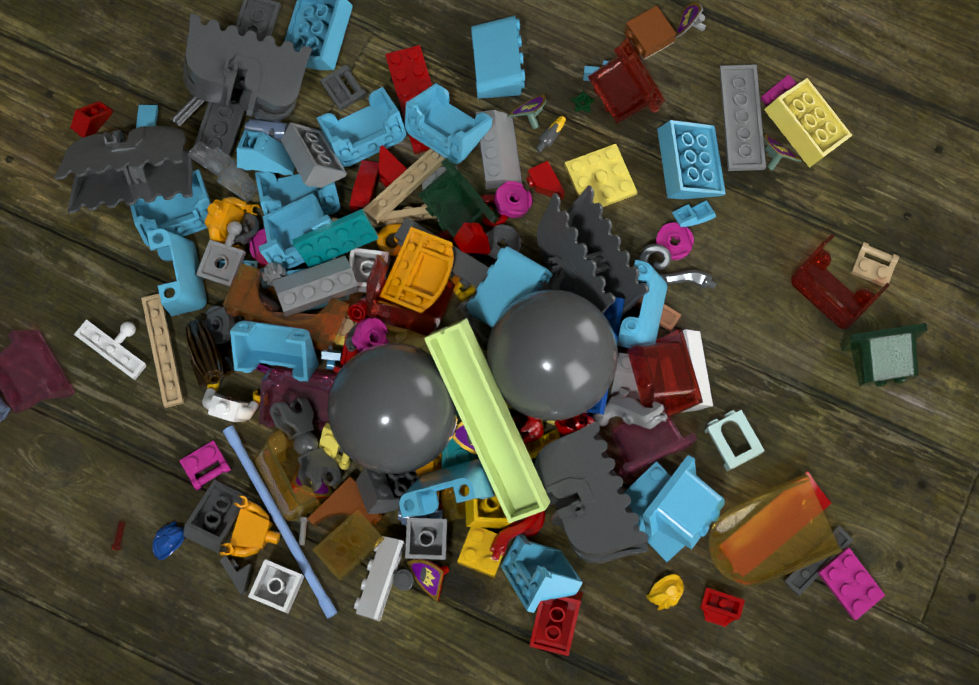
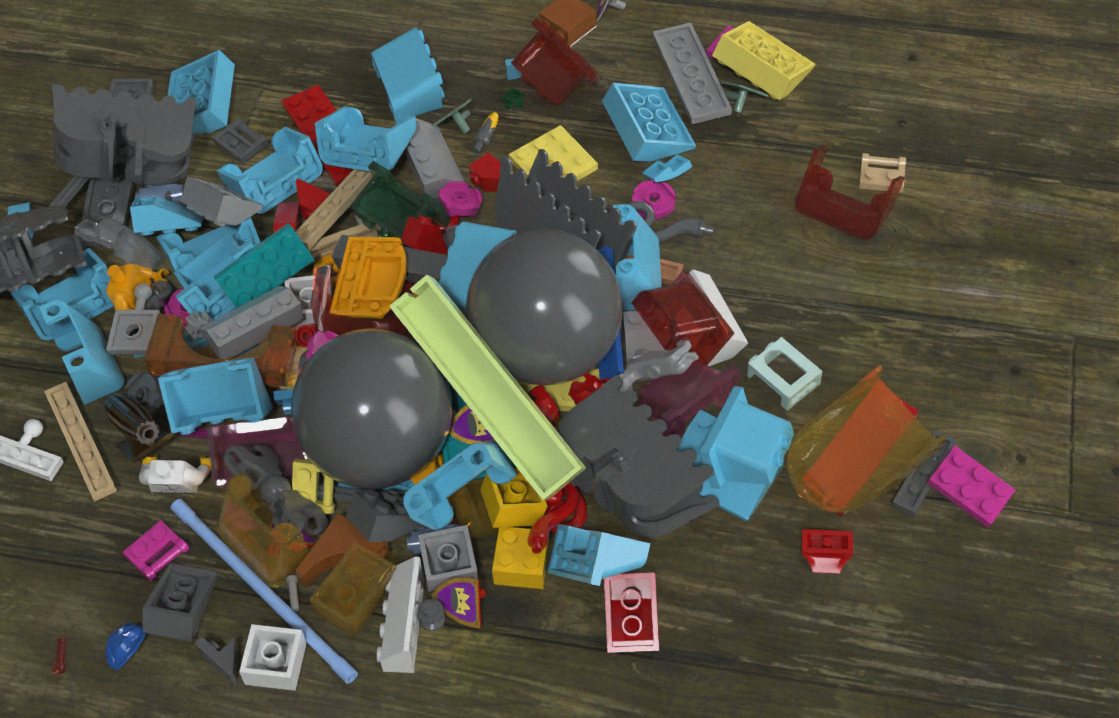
camera: 10 degrees left, 20 degrees down
light orange torso [219,495,280,558] -> none
yellow hat [646,574,684,610] -> none
clear green windscreen [840,323,928,387] -> none

